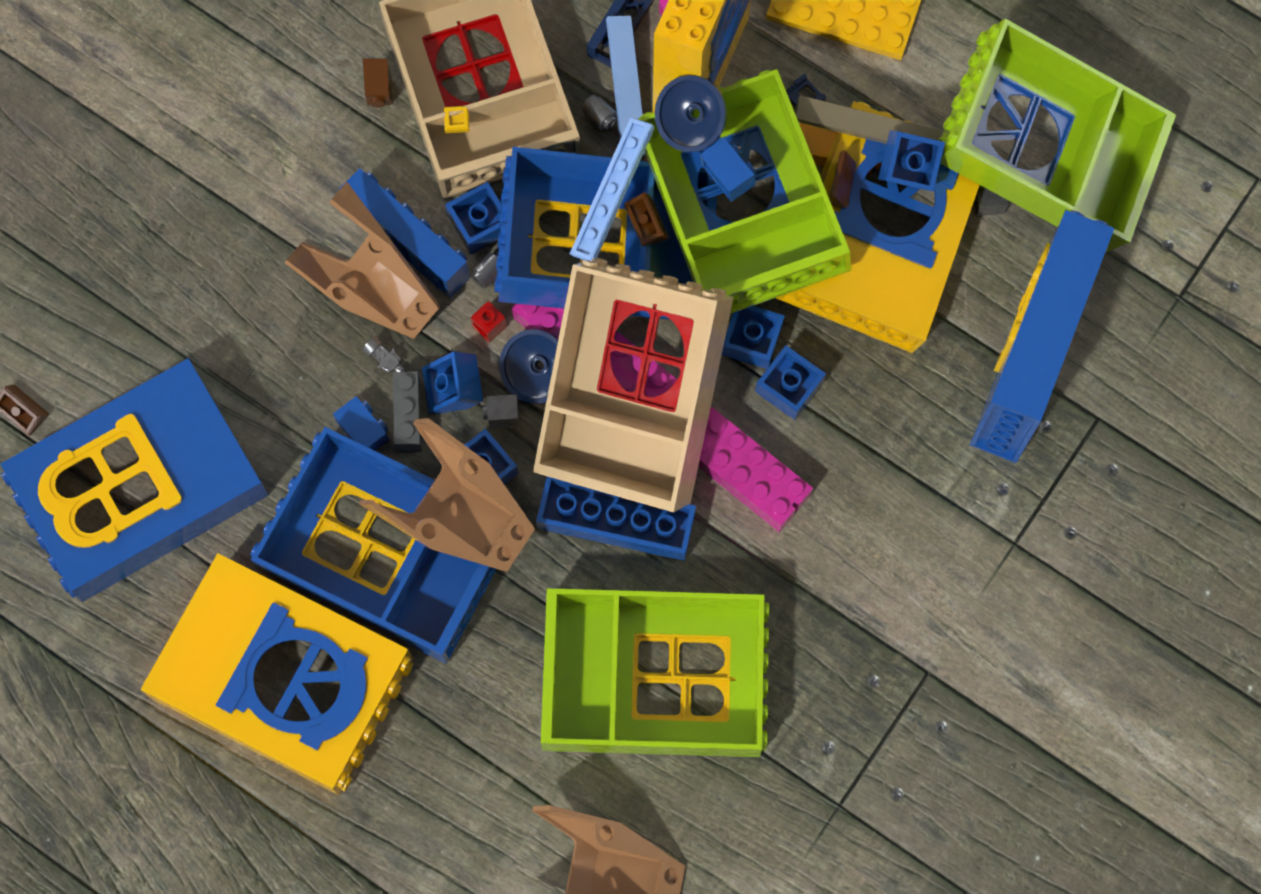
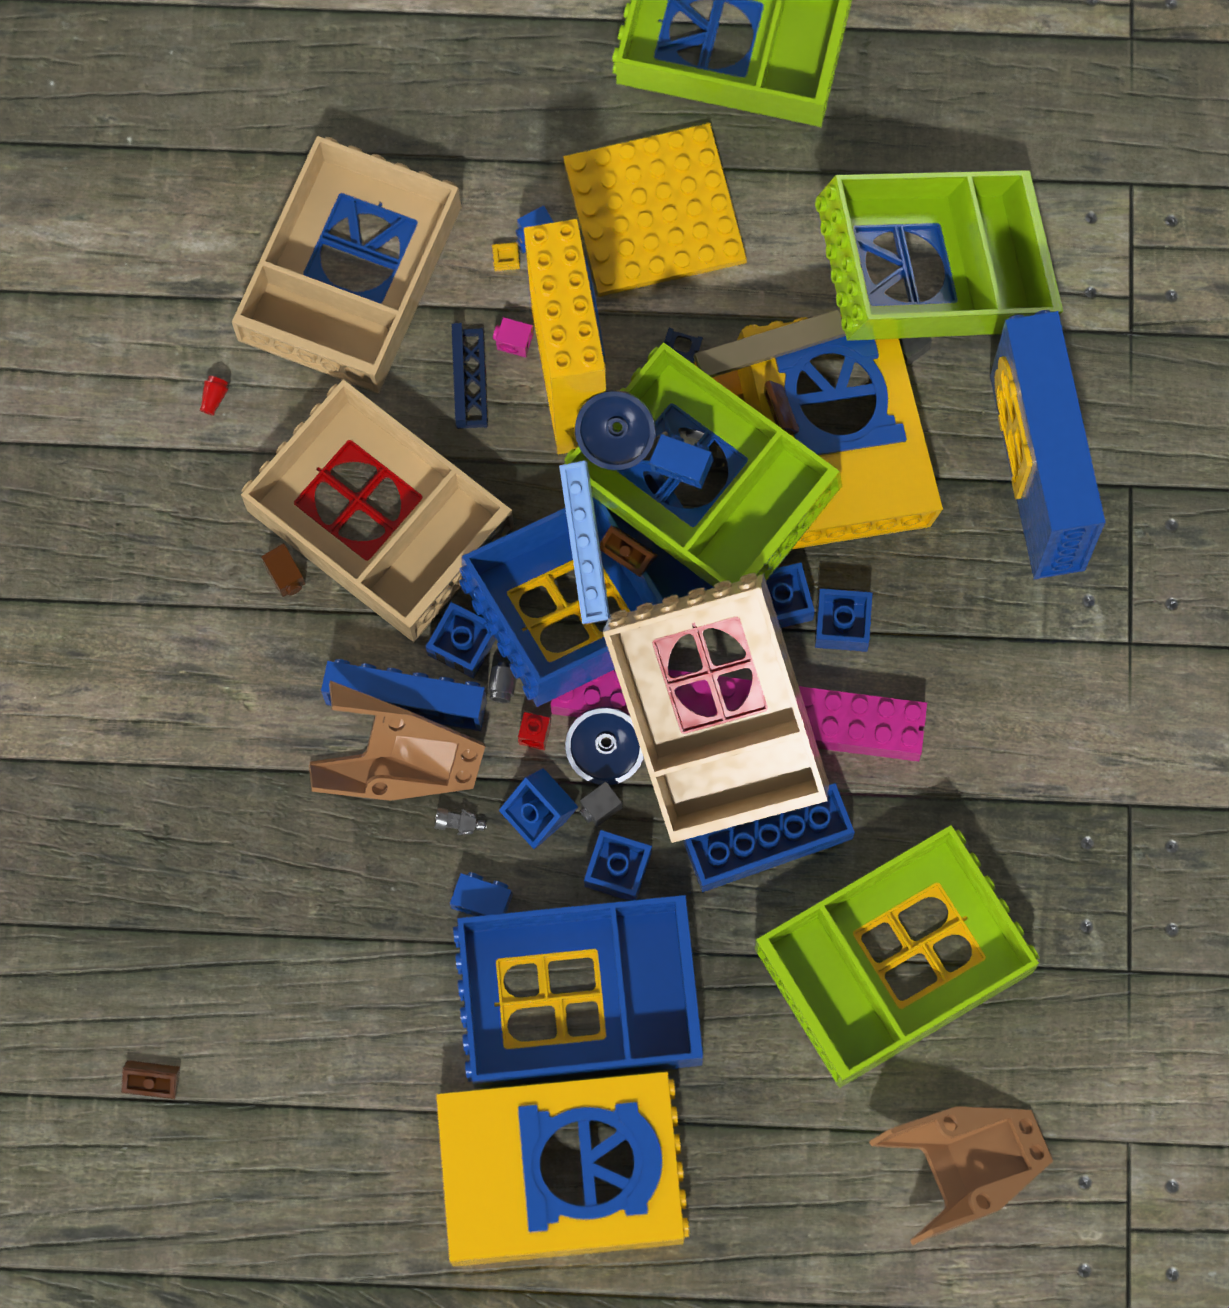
camera: 30 degrees left, 0 degrees up
blue panel [0,358,269,602] -> none
medium nougat windscreen [359,418,535,572] -> none
dark grey brick [393,371,422,453] -> none
yellow tile [444,106,470,133] -> none
flat silver brick [582,95,617,130] -> none
light blue tile [606,16,646,157] -> none
blue brick [878,130,945,191] -> none

